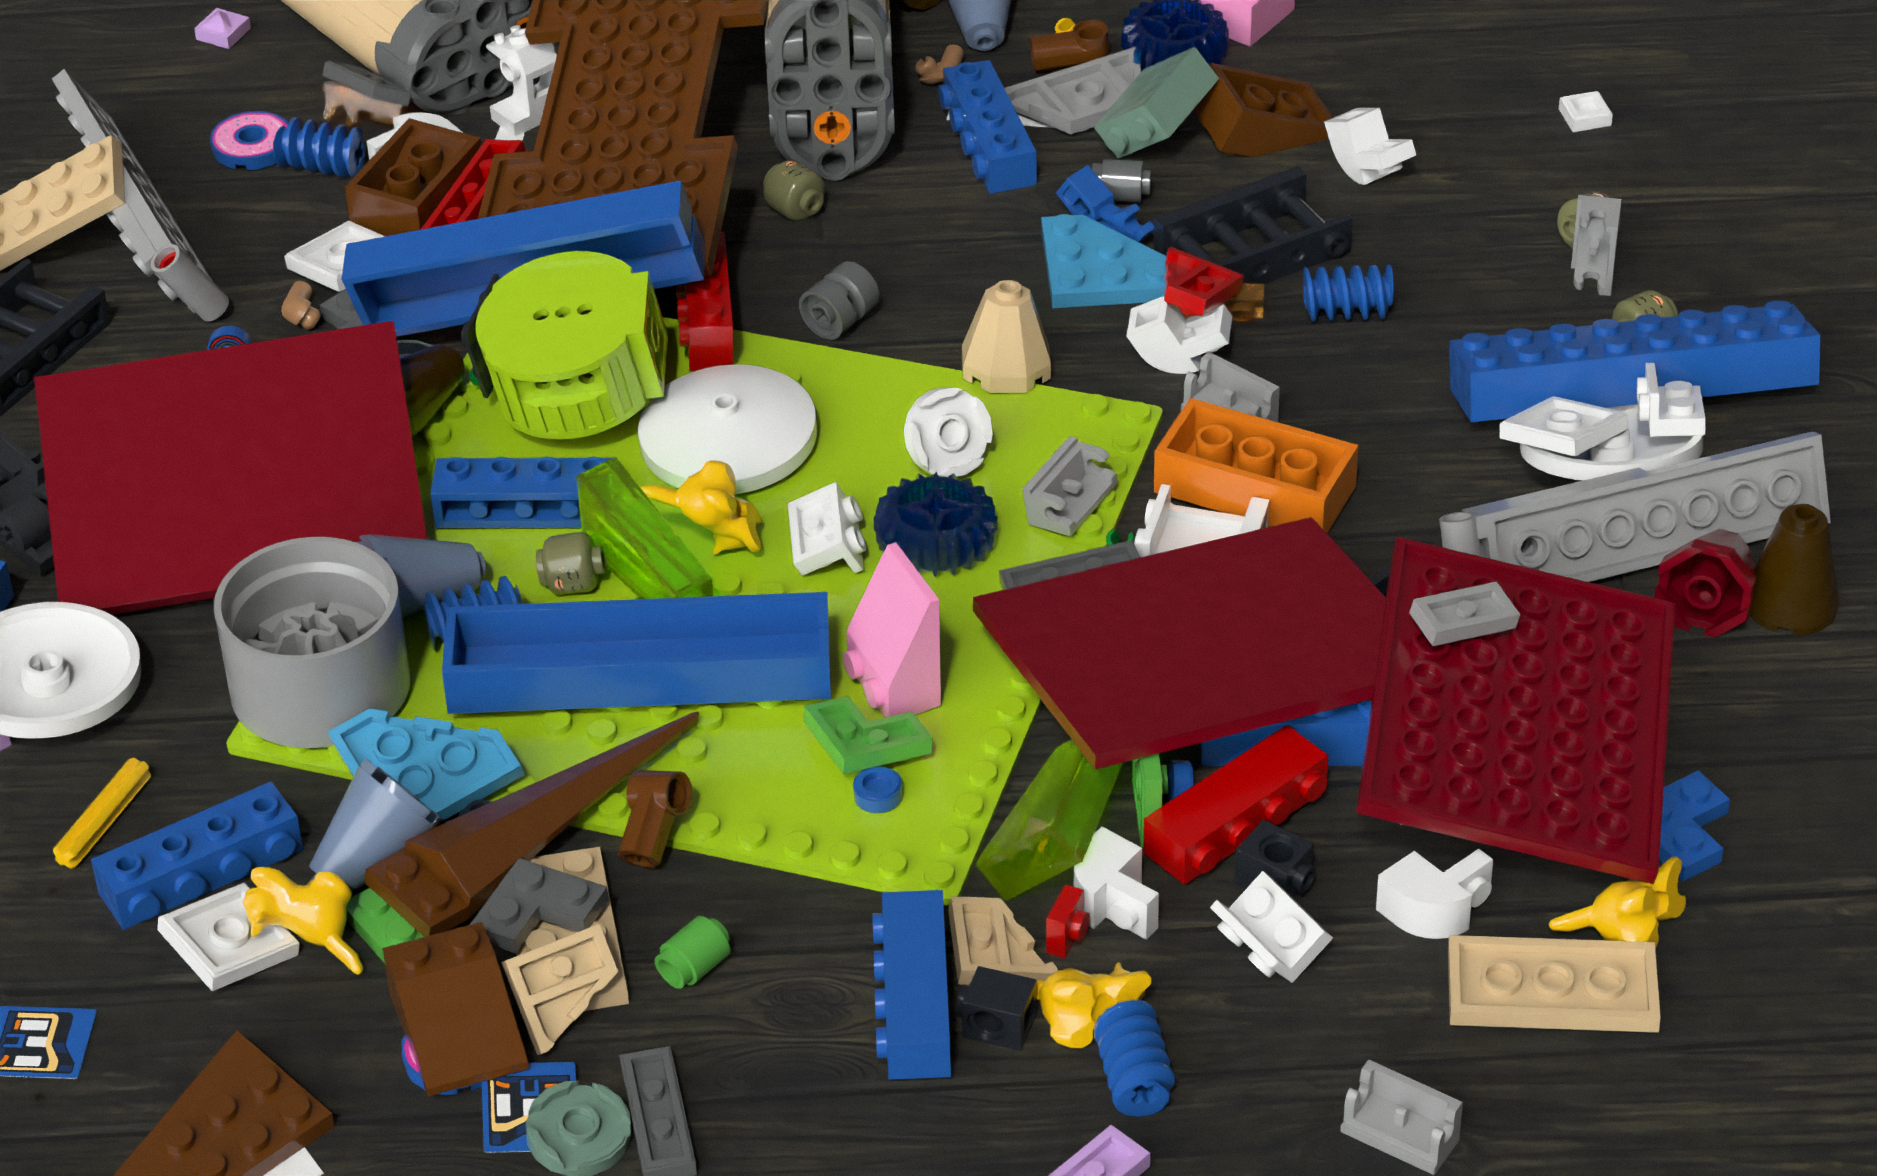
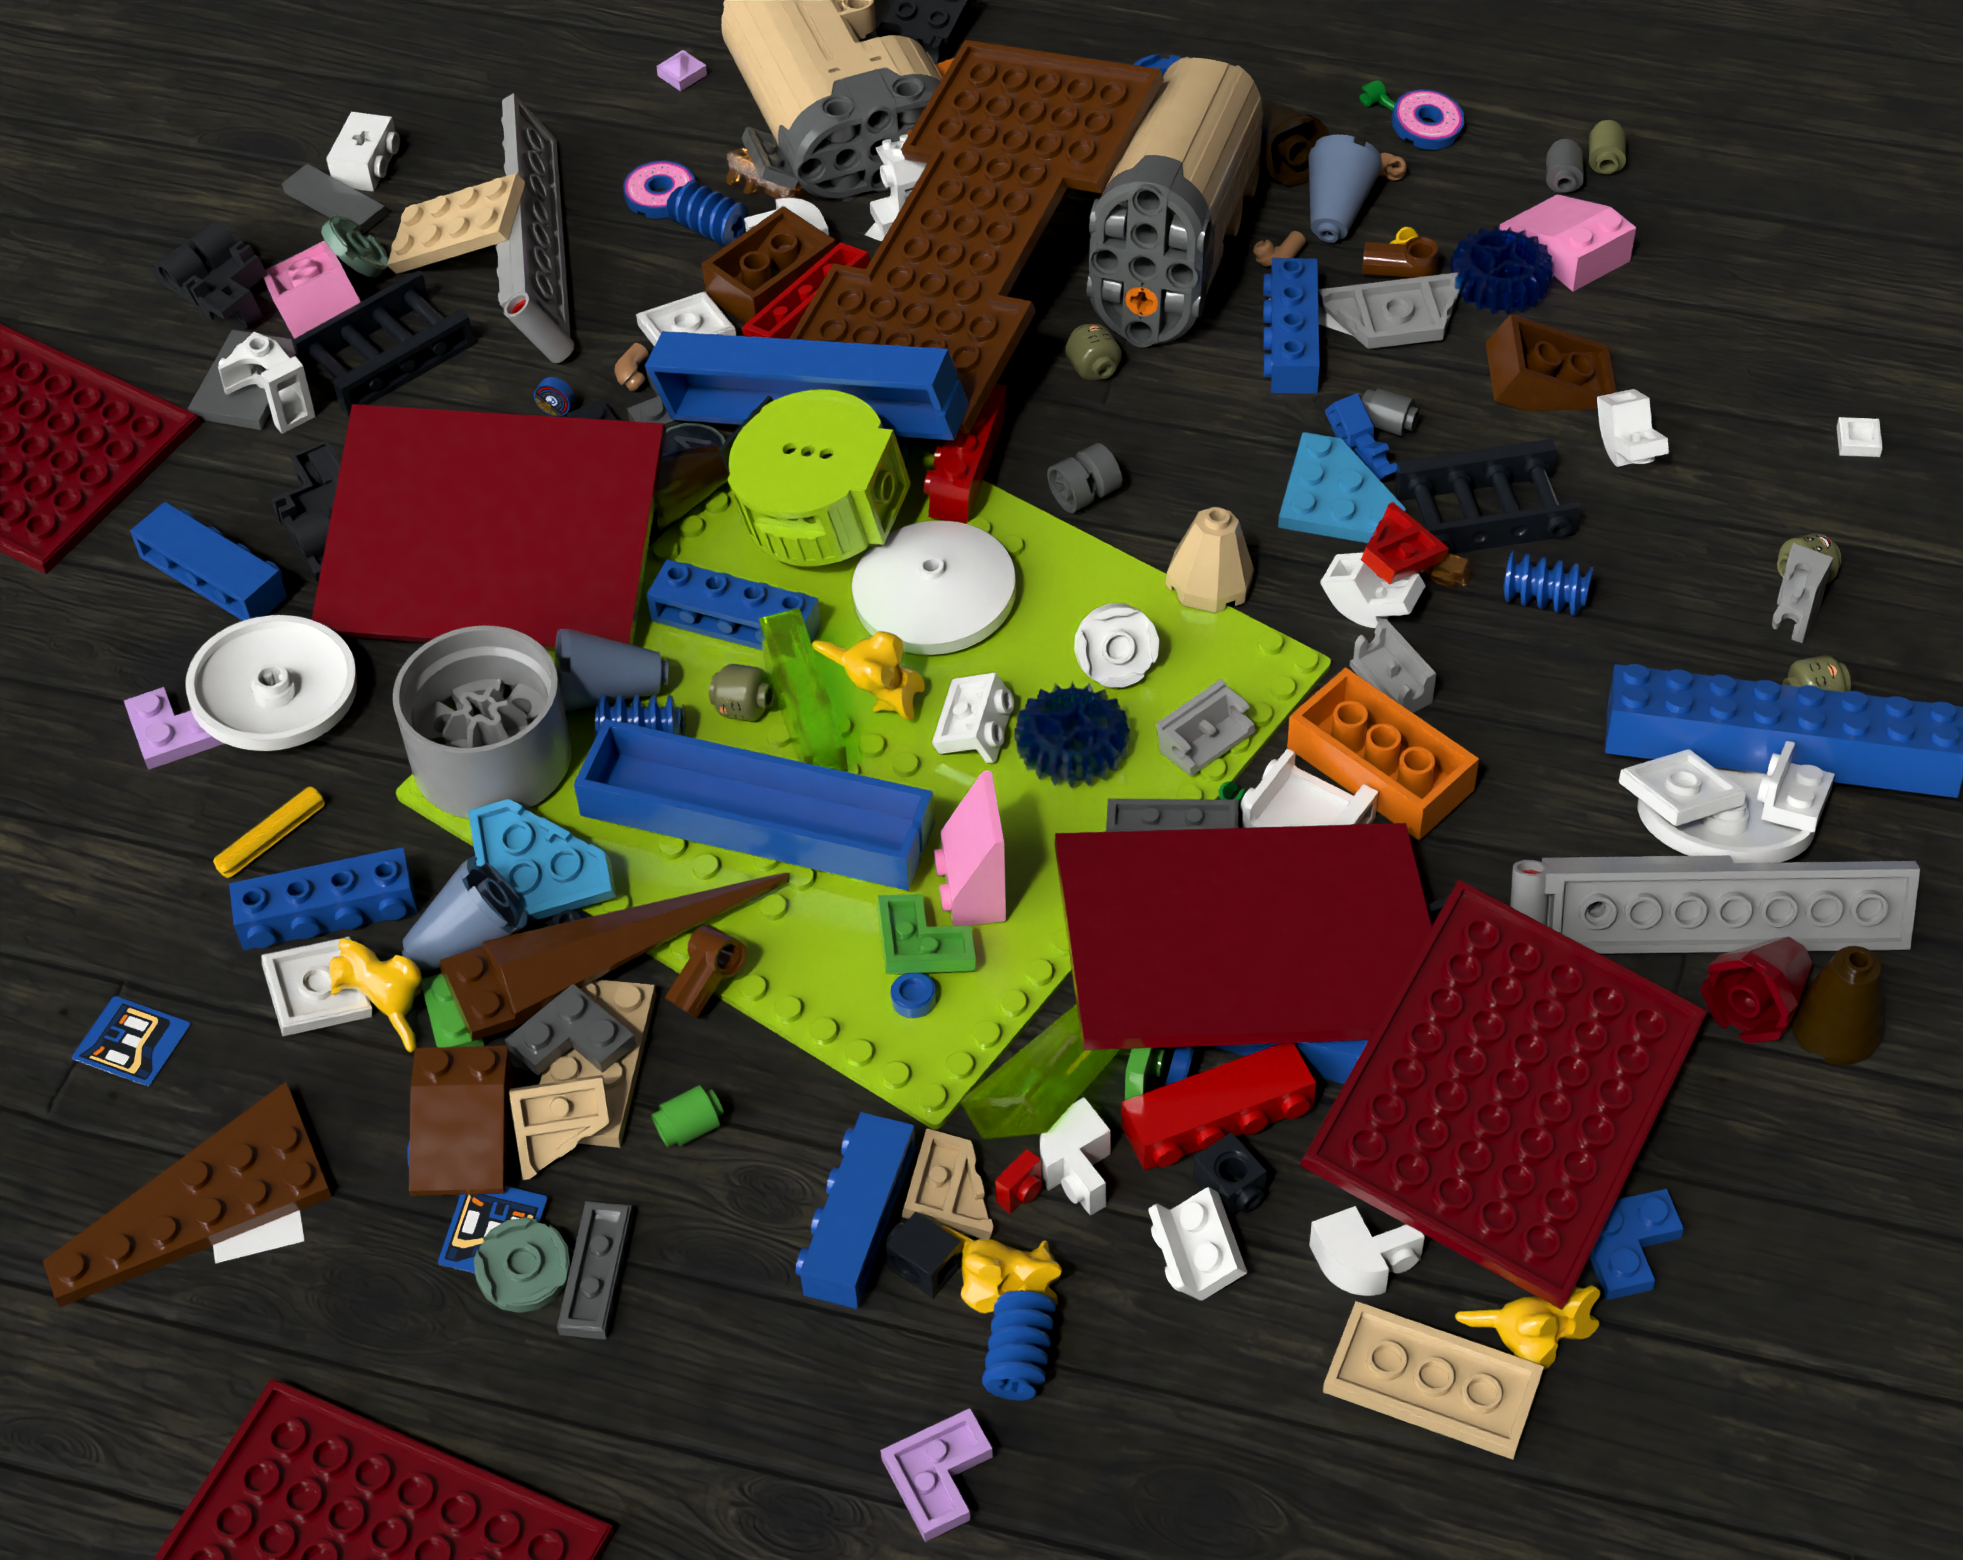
camera: 20 degrees right, 10 degrees up
sand green brick [1094,47,1219,158] -> none
light grey hinge [1341,1060,1463,1175] -> none
light grey plate [1409,582,1520,646] -> none

